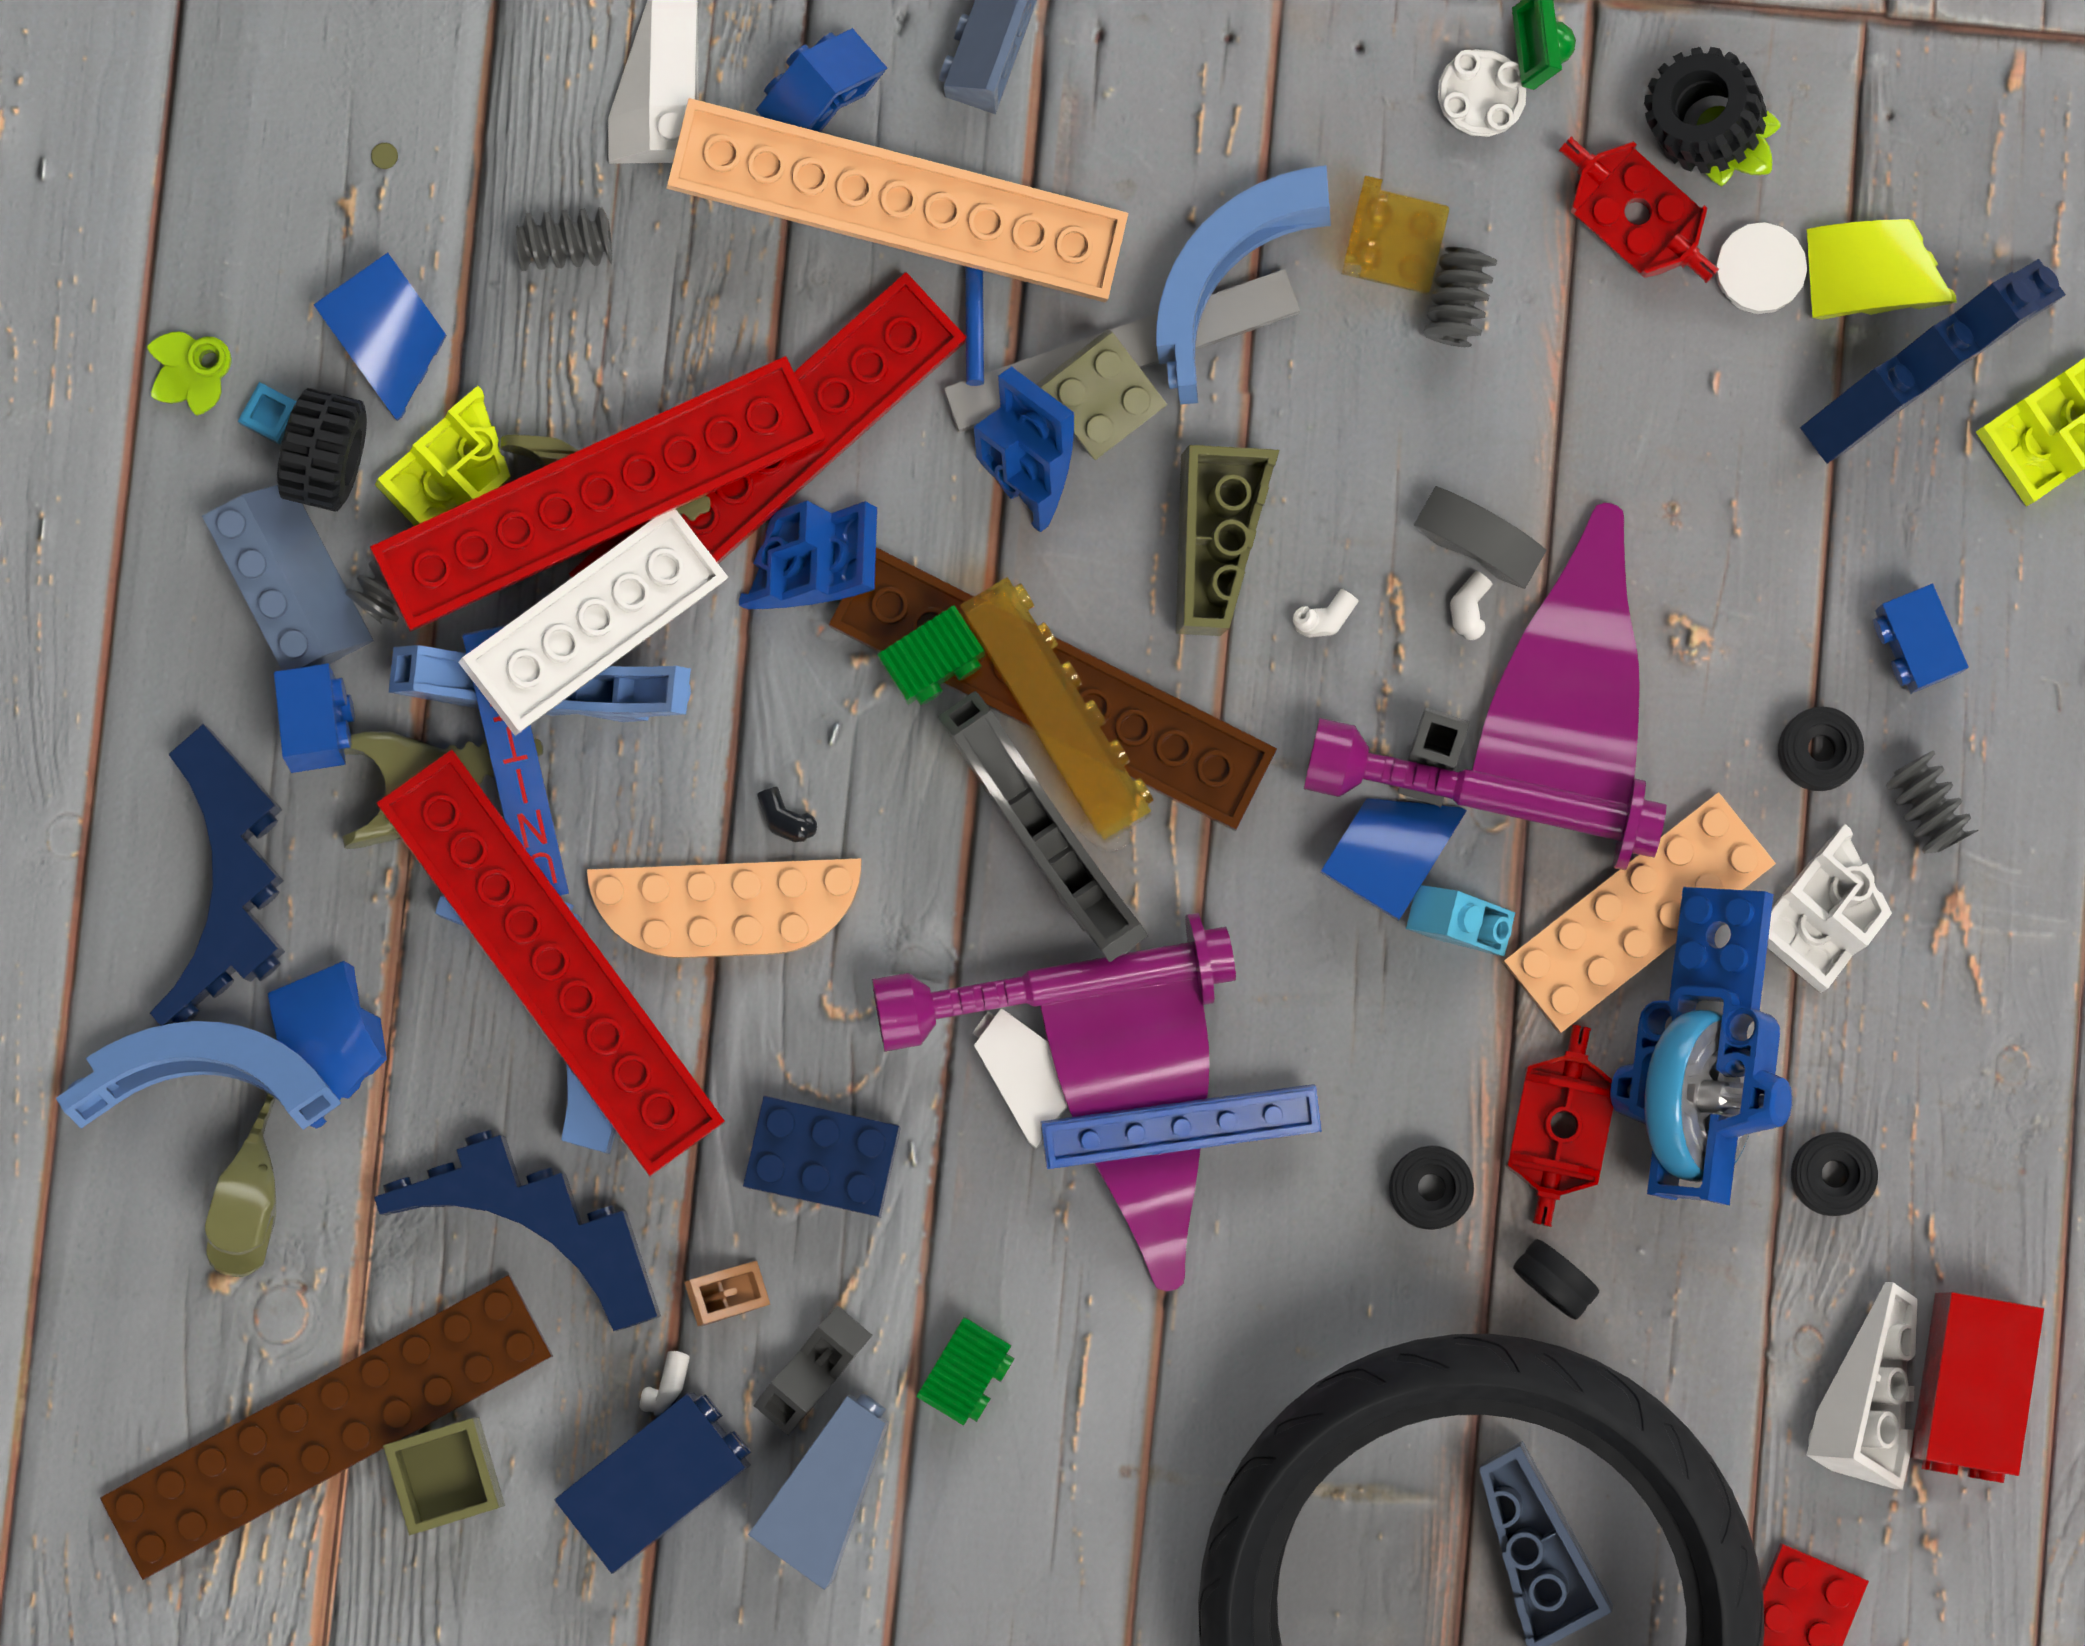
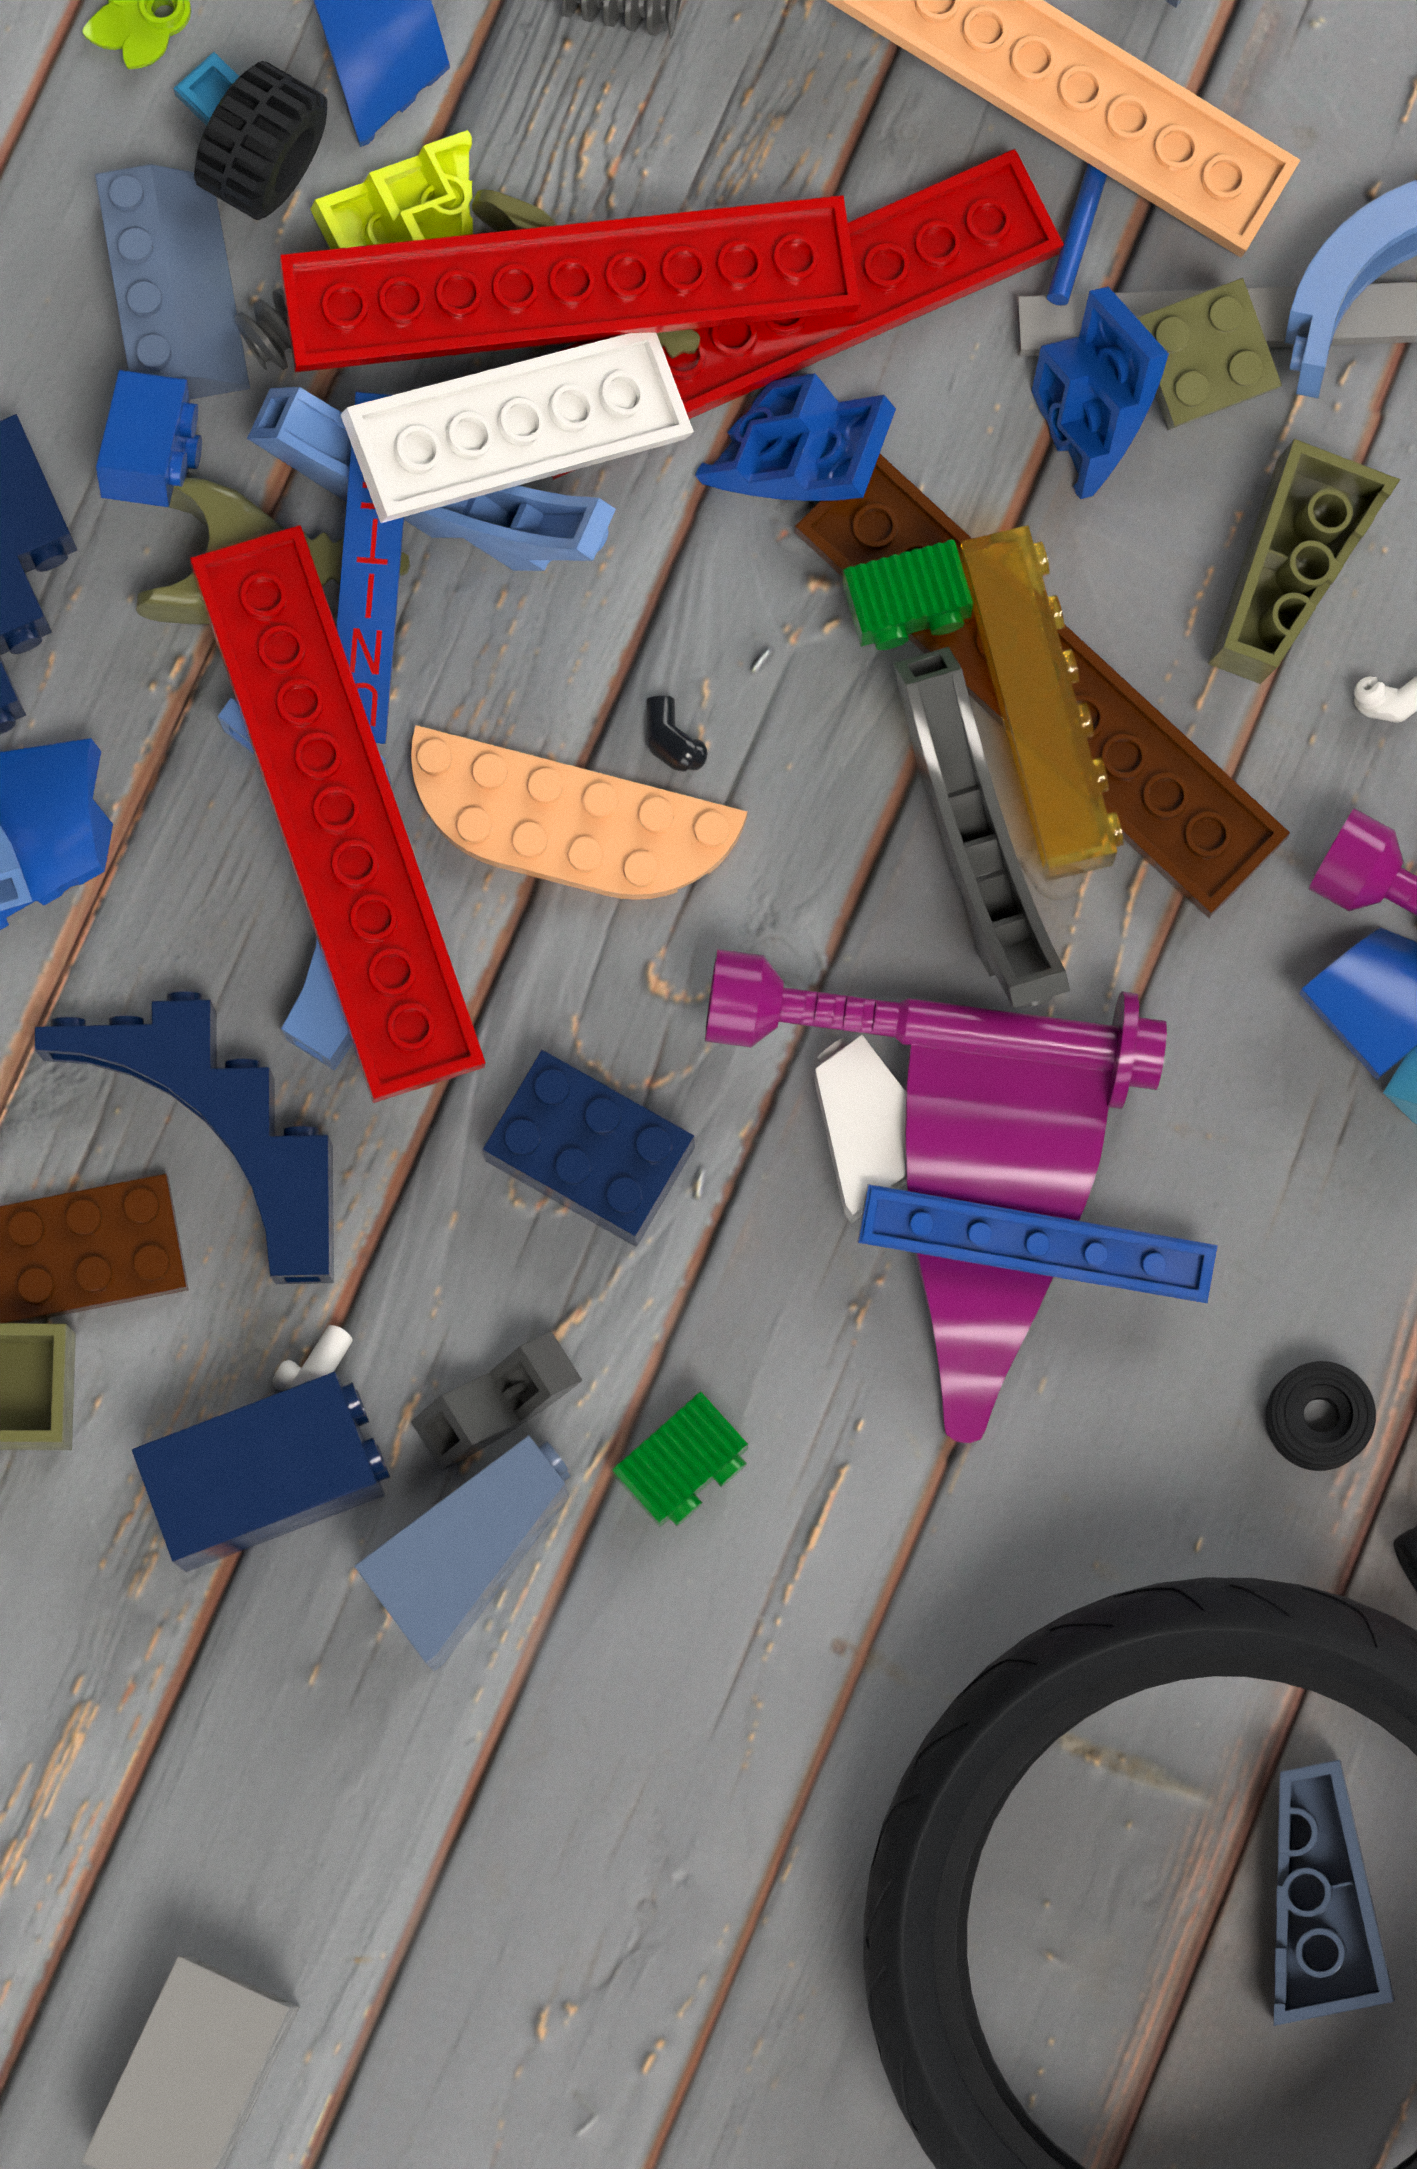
camera: 15 degrees right, 5 degrees down
medium nougat slope [684,1260,770,1326] -> none

